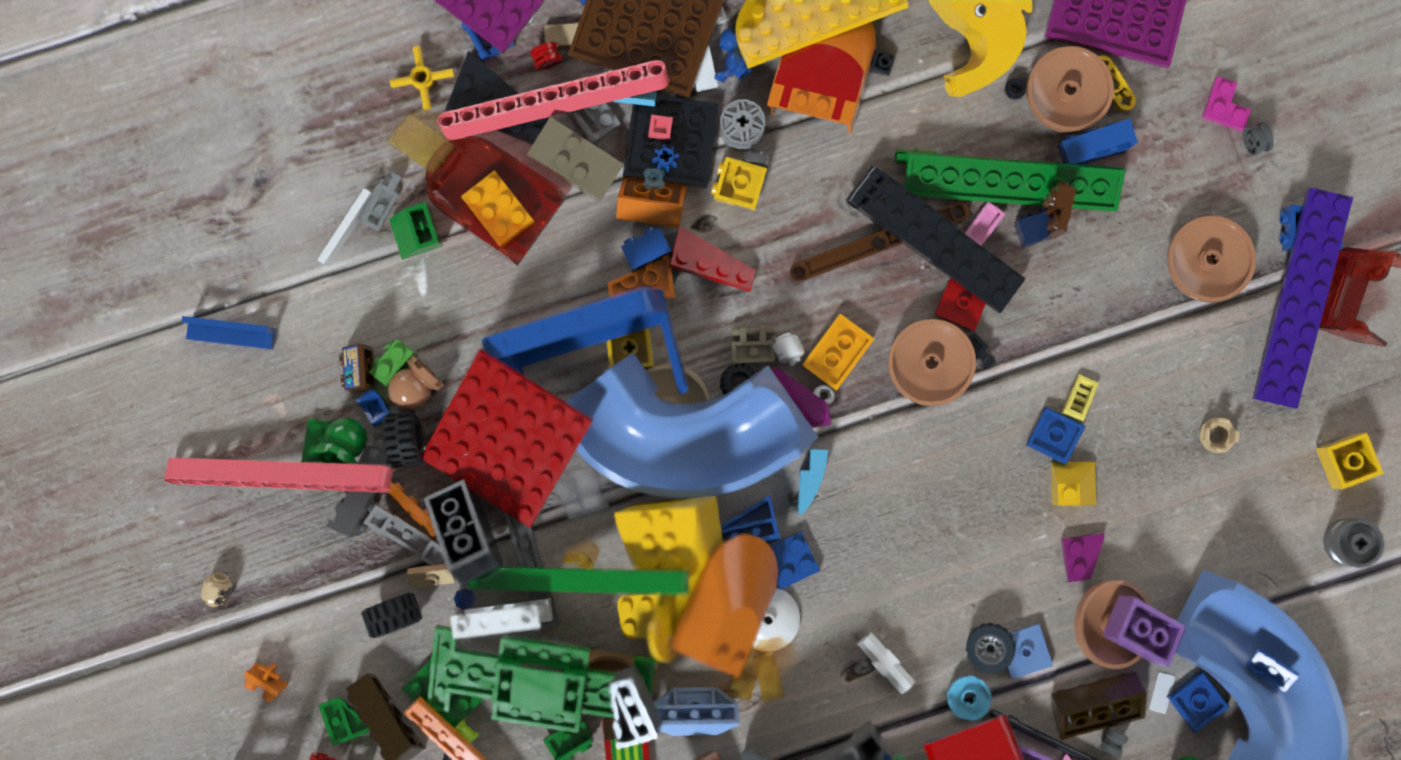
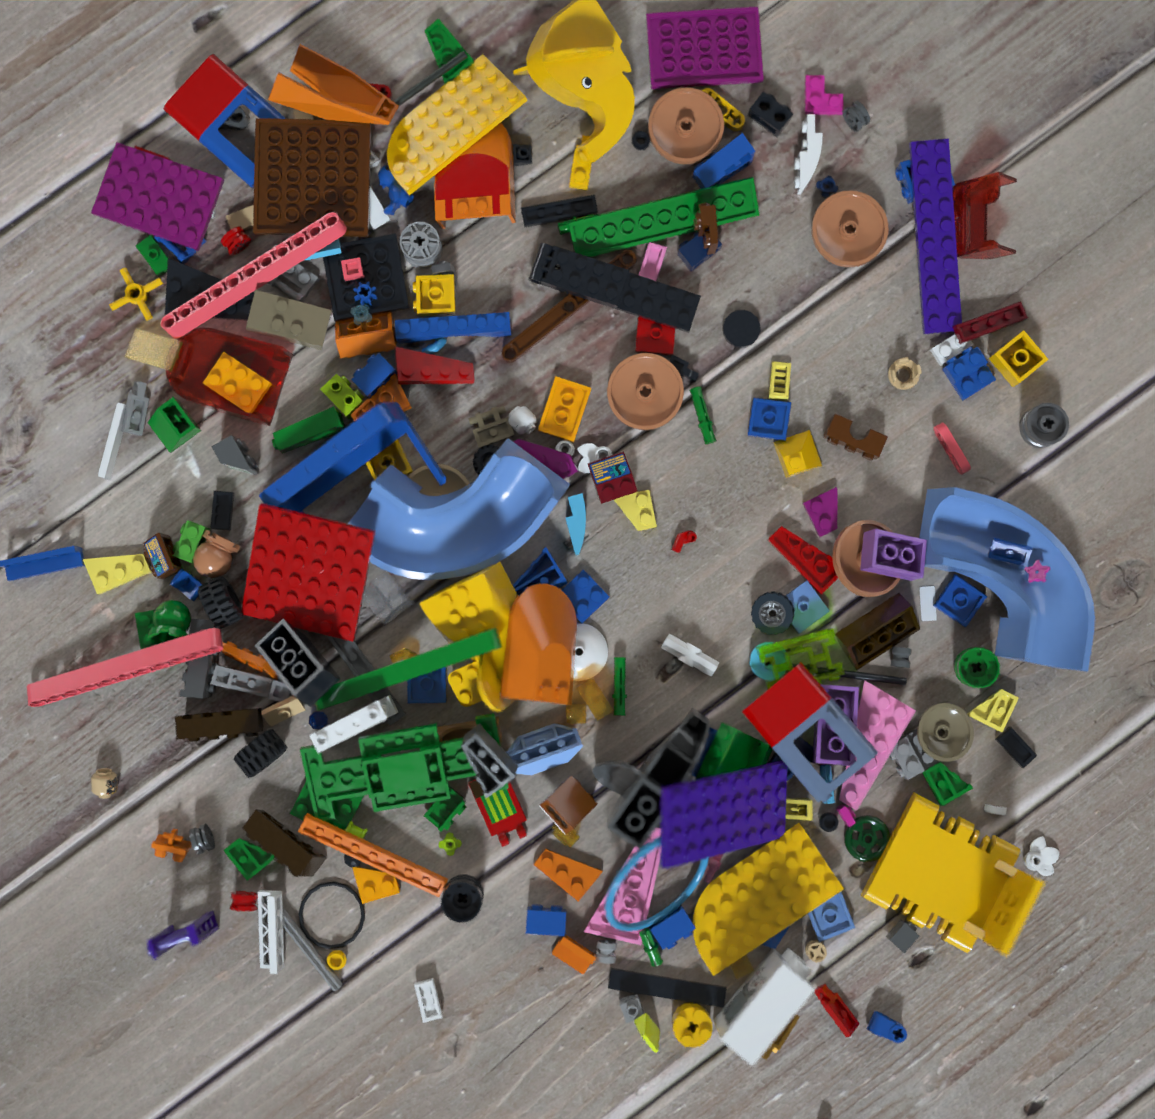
camera: 25 degrees left, 0 degrees up
none -> light yellow wing [83,554,152,595]
none -> green plate [136,235,168,277]
none -> dark brown wedge [175,708,263,742]
none -> dark grey wheel [189,823,215,855]
none -> black plate [210,491,234,531]
none -> dark grey slope [211,435,259,475]
none -> green slope [272,406,346,454]
none -> lime brick [320,374,364,419]
none -> blue arch [395,312,511,344]
none -> blue tile [407,667,447,704]
none -> dark azure arm [422,337,447,354]
none -> black tile [521,194,598,228]
none -> yellow hinge [569,135,592,190]
none -> white plate [577,443,612,473]
none -> slope [587,451,638,504]
none -> green pin [612,657,627,716]
none -> light yellow wing [614,490,657,531]
none -> red arm [671,530,697,553]
none -> green pin [689,386,716,445]
none -> black tile [723,310,761,348]
none -> black brick [747,91,793,138]
none -> clear neon green fence [756,628,845,690]
none -> red wing [767,526,838,595]
none -> white slope [794,114,823,195]
none -> dark blue plate [816,176,838,198]
none -> reddish brown arch [823,414,888,461]
none -> white plate [930,334,974,366]
none -> coral beam [933,422,971,475]
none -> blue plate [942,347,996,401]
none -> dark red tile [953,301,1028,344]
none -> dark pink plate [1024,560,1051,583]

